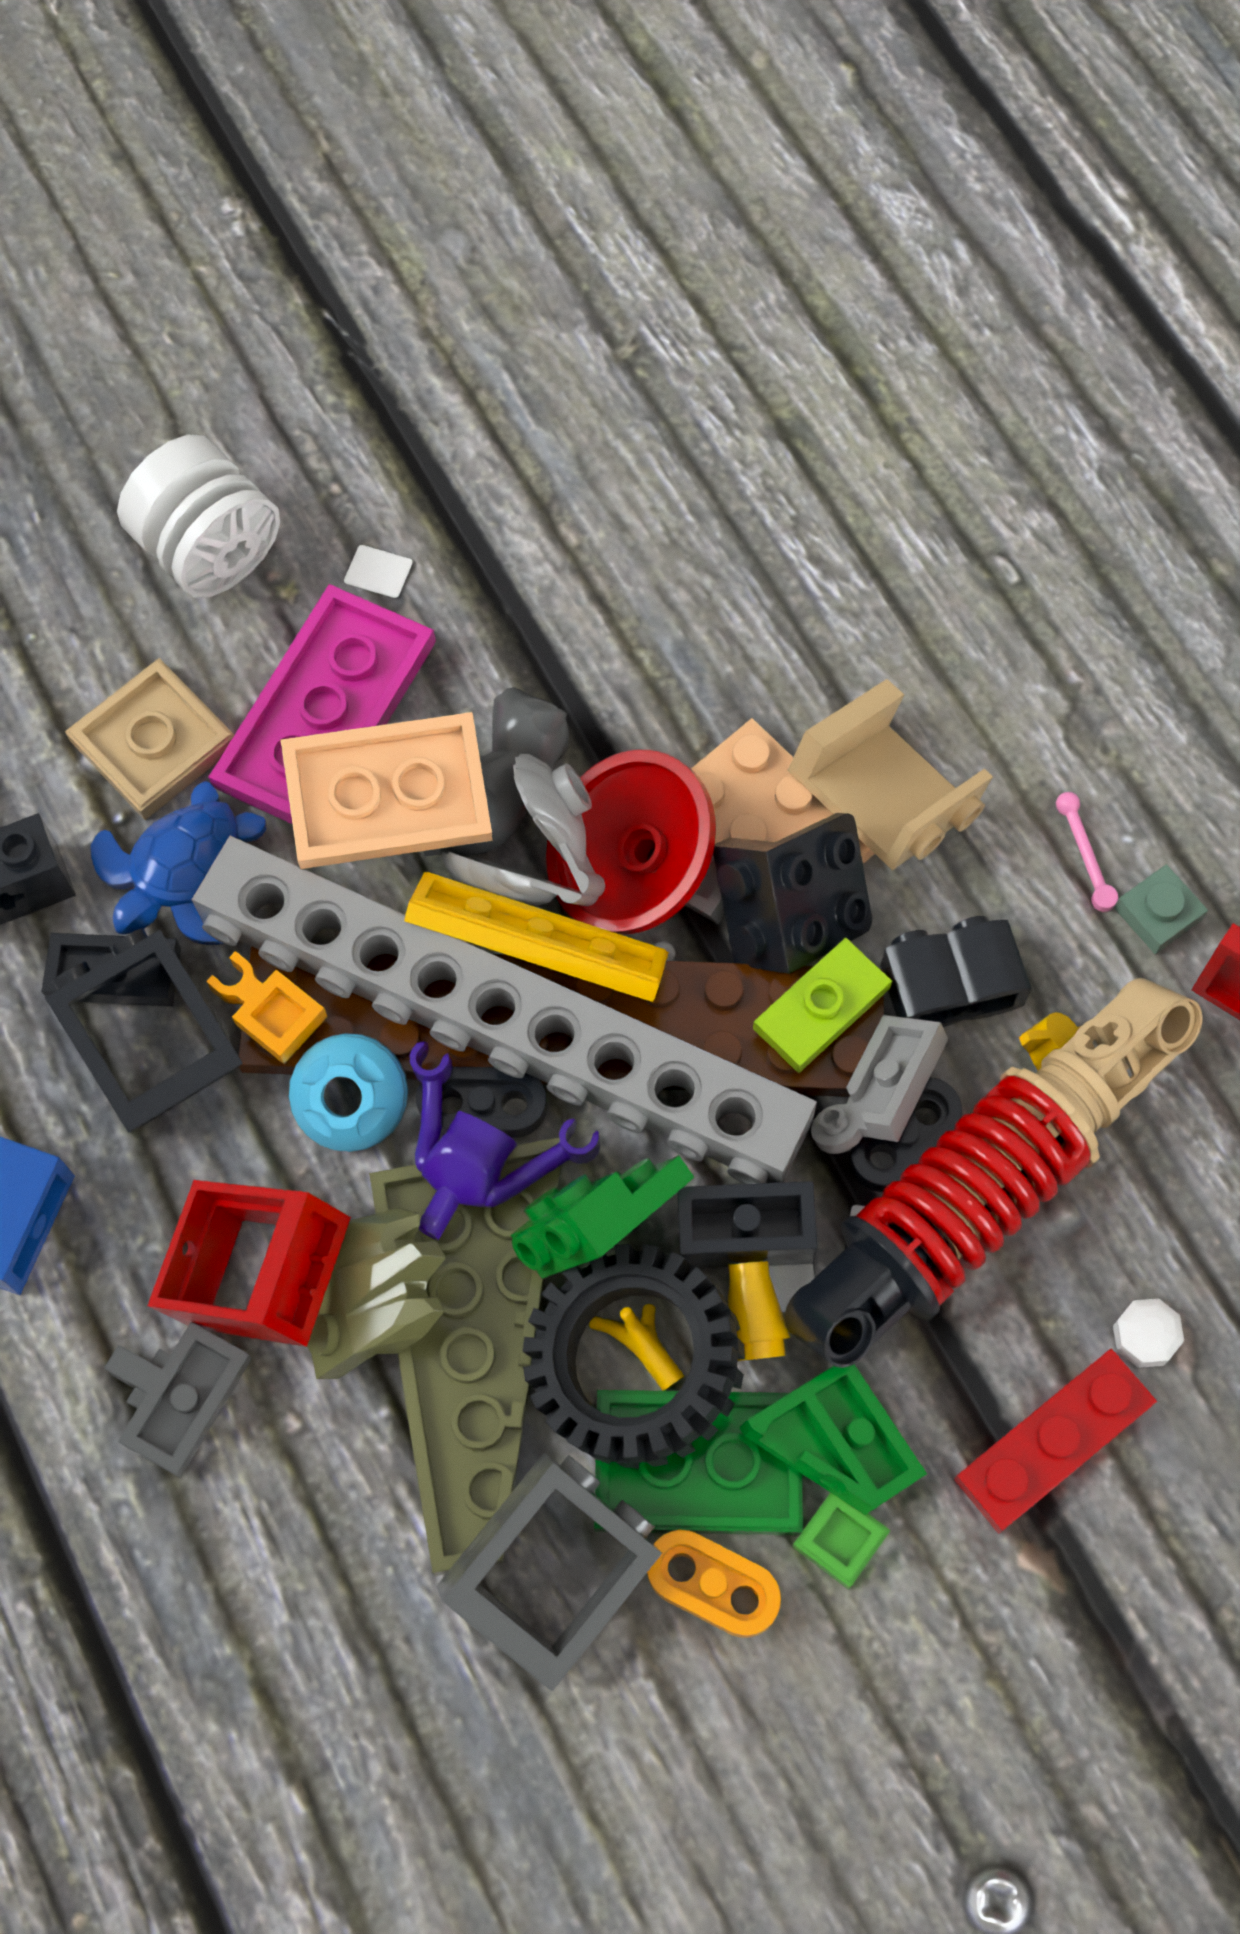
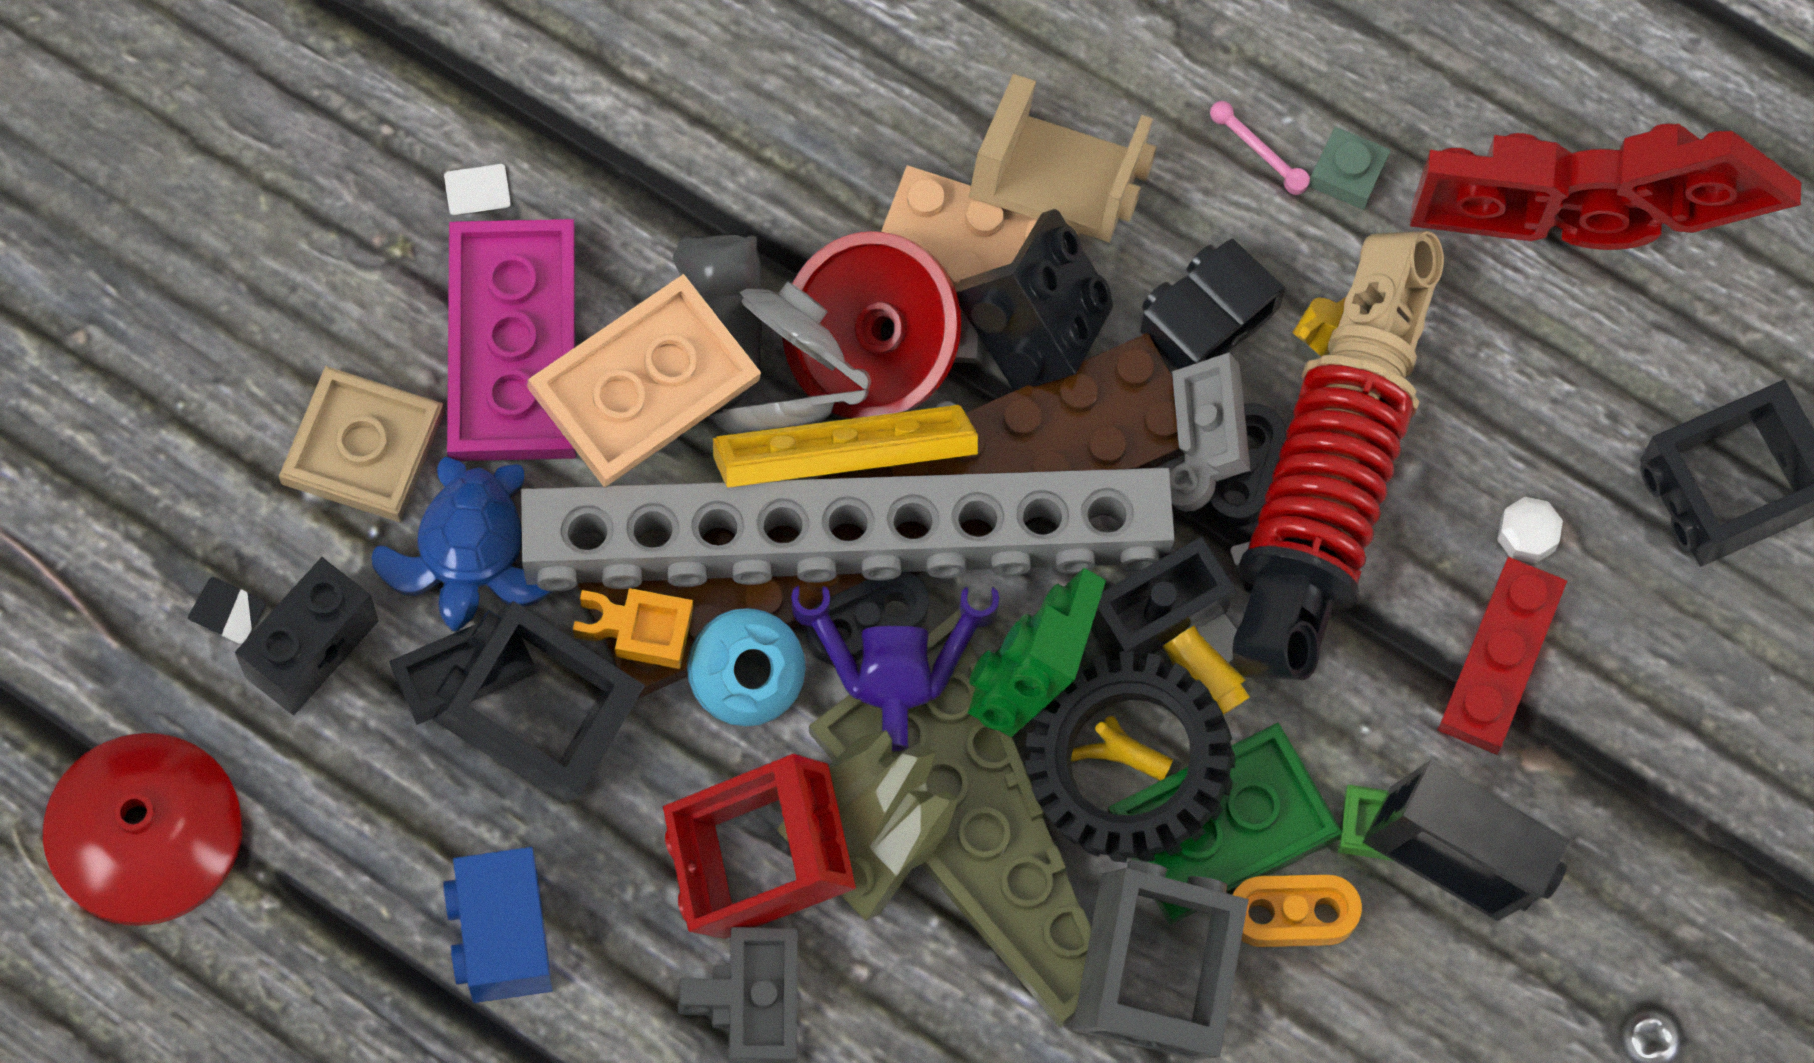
camera: 35 degrees left, 0 degrees up
white wheel [117,435,280,597] -> none
green wing [739,1364,927,1515] -> none
lime plate [753,938,892,1073] -> none
none -> black window [1362,759,1570,921]

